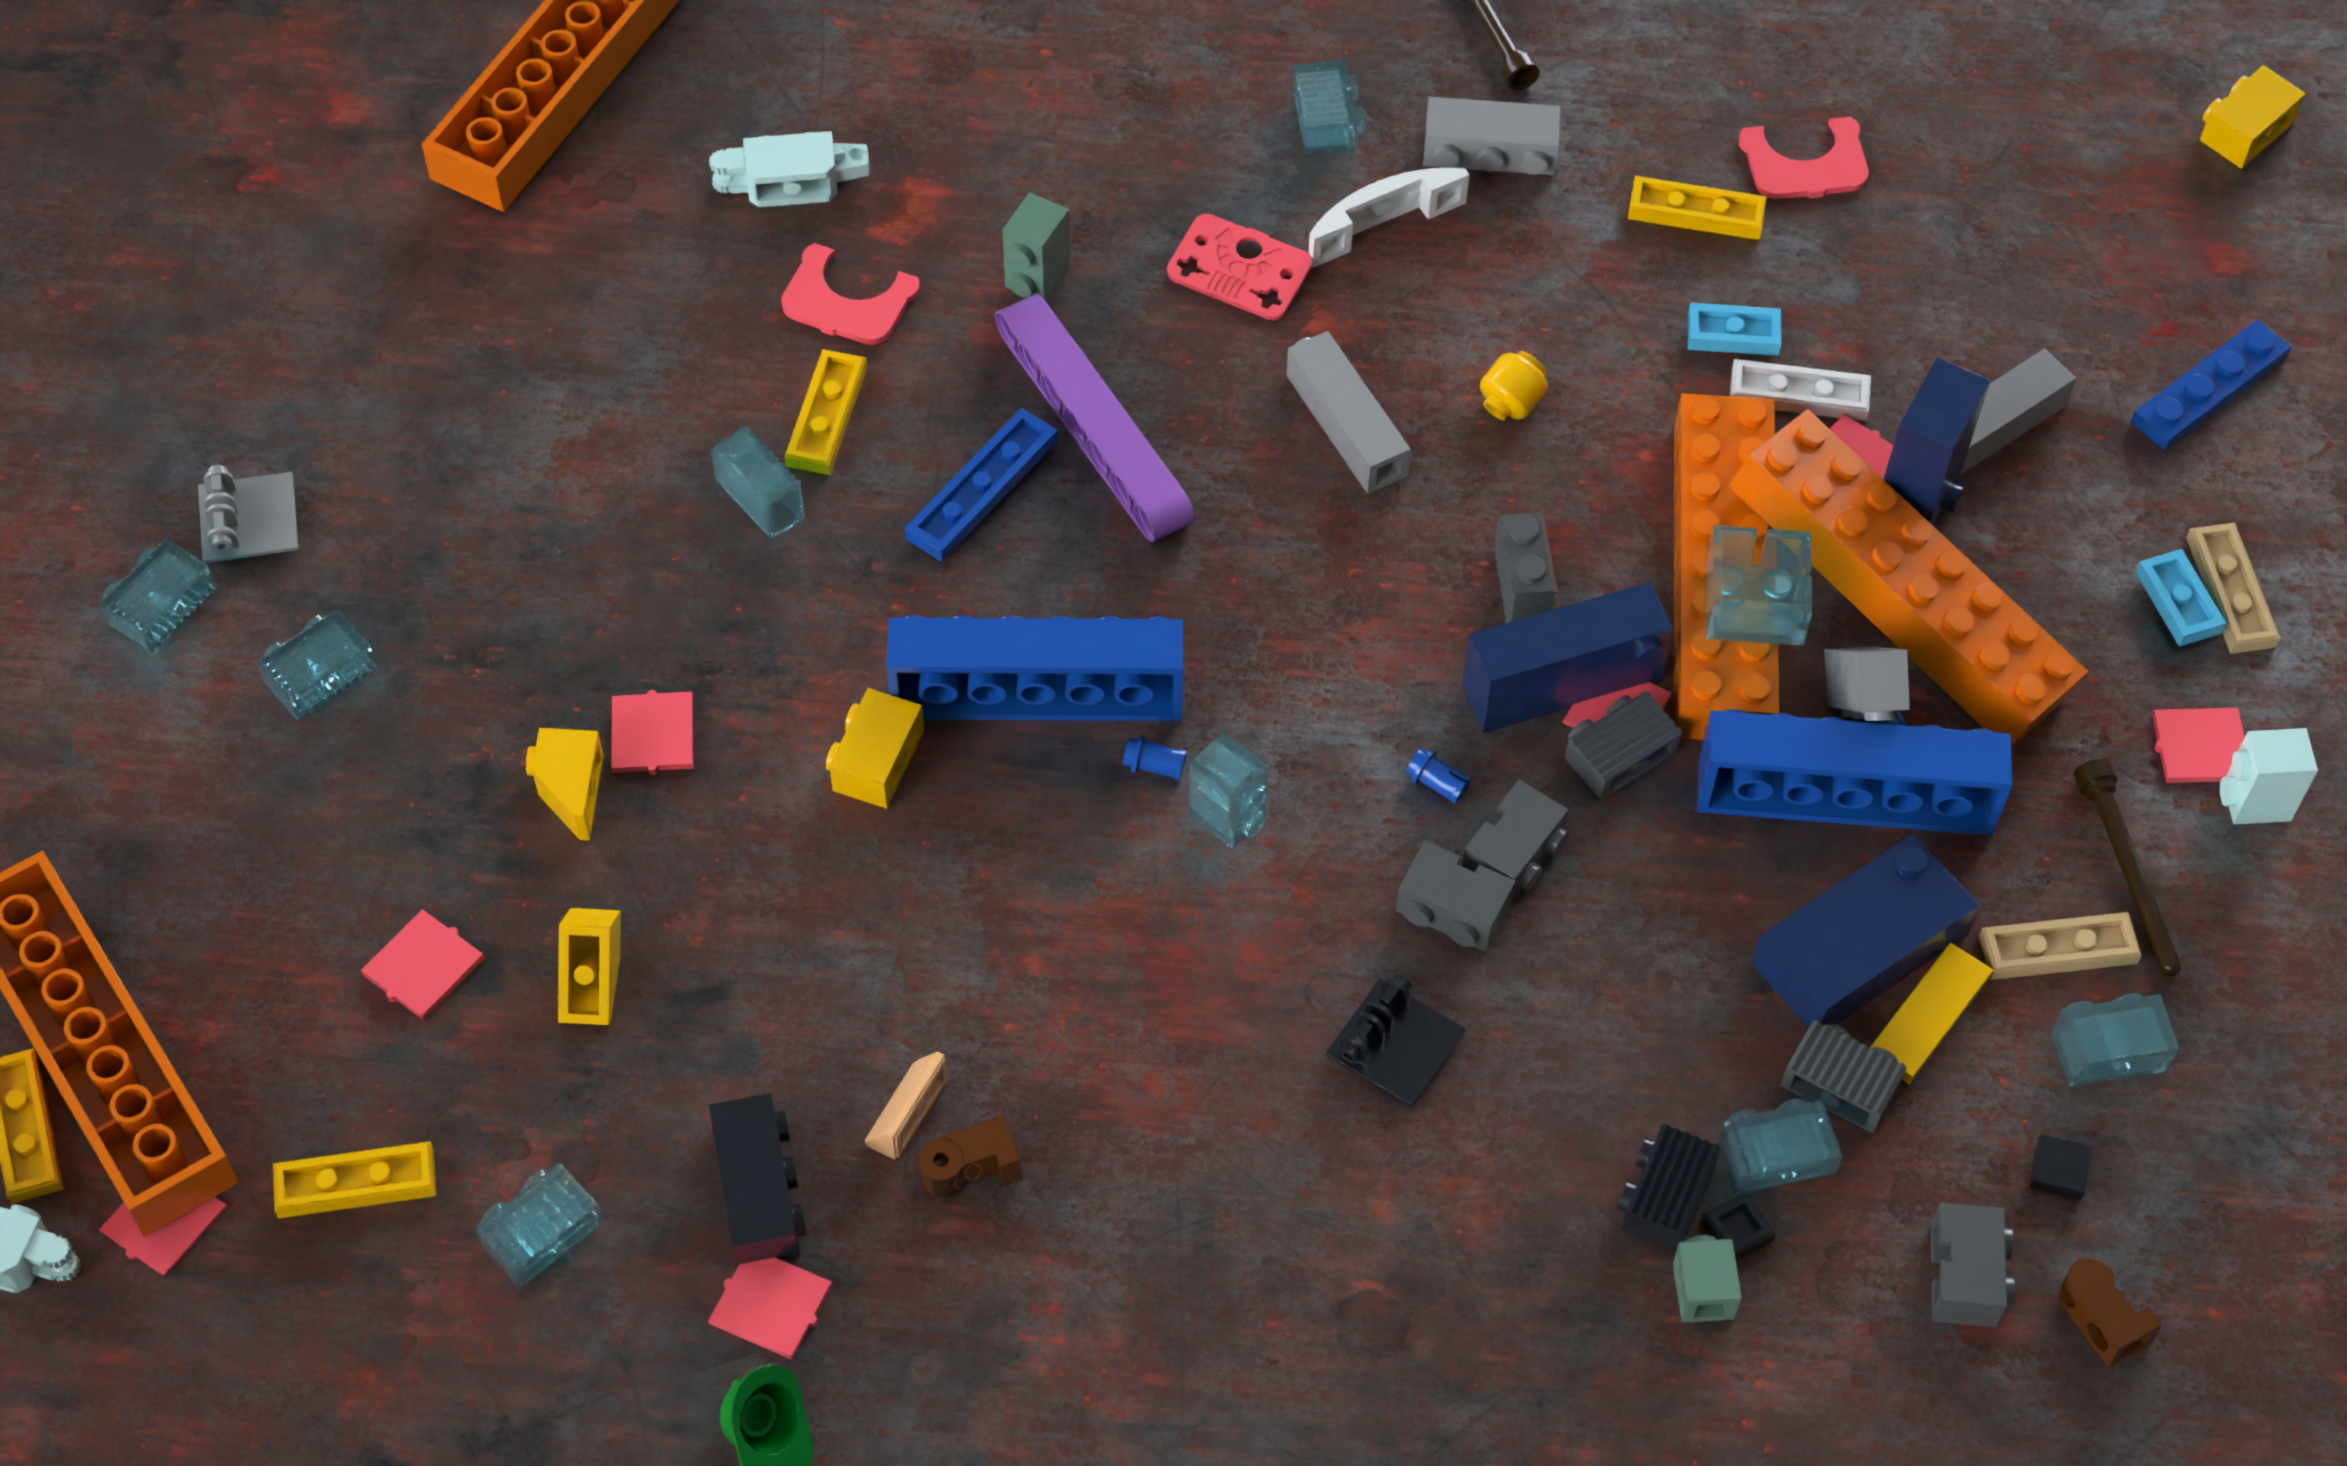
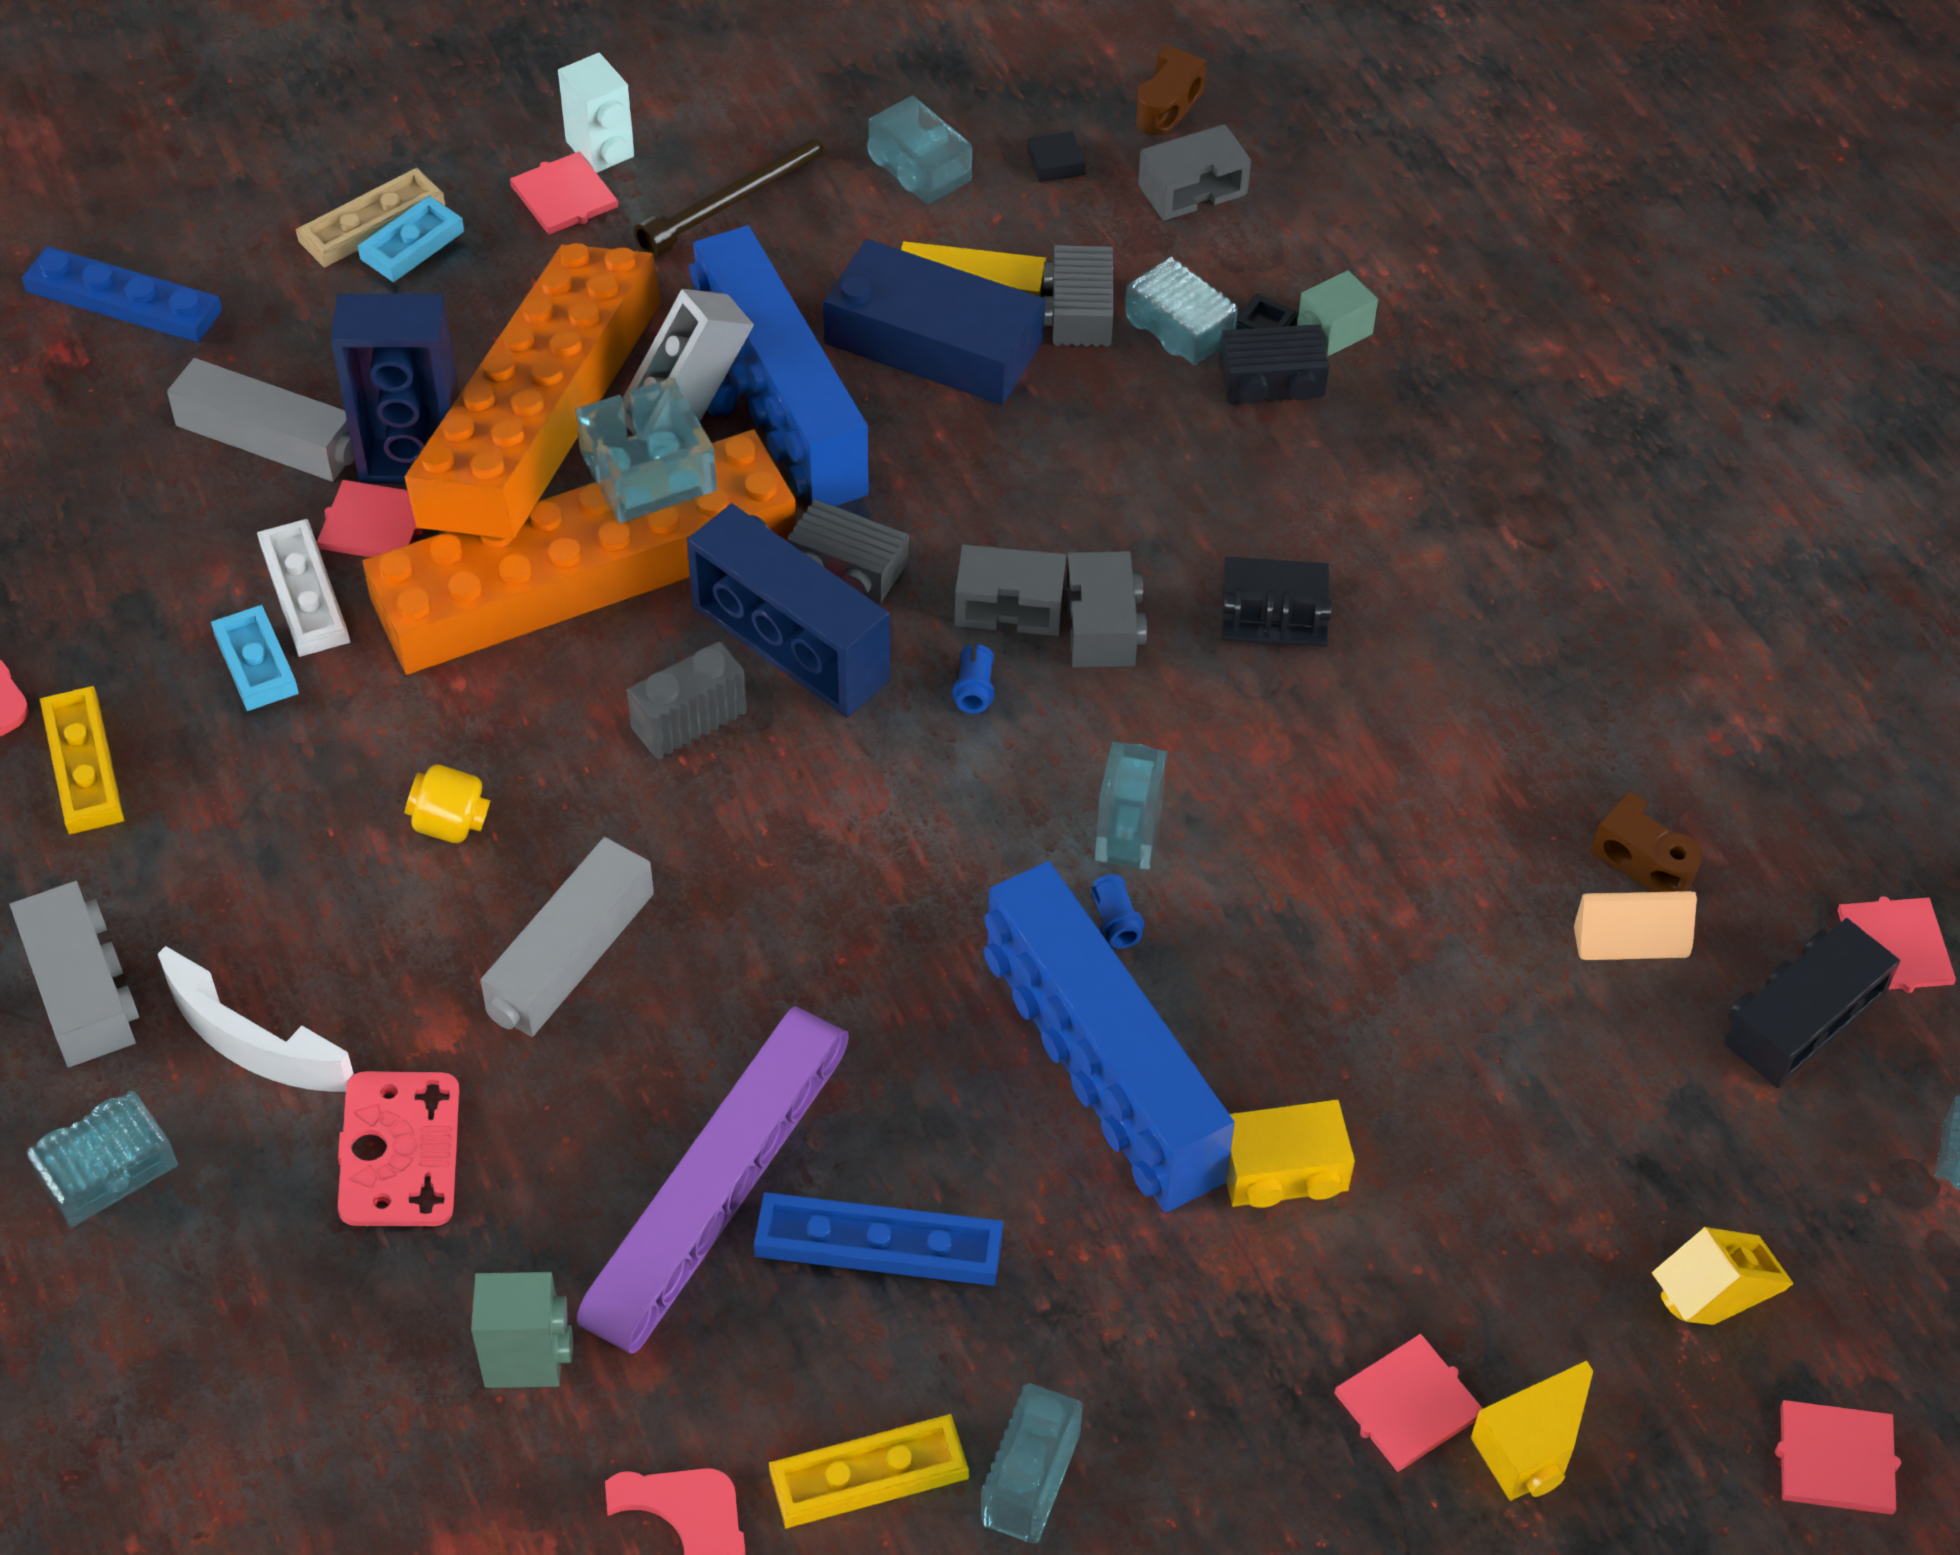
camera: 120 degrees left, 5 degrees down
tan tile [1979,912,2141,980] -> none

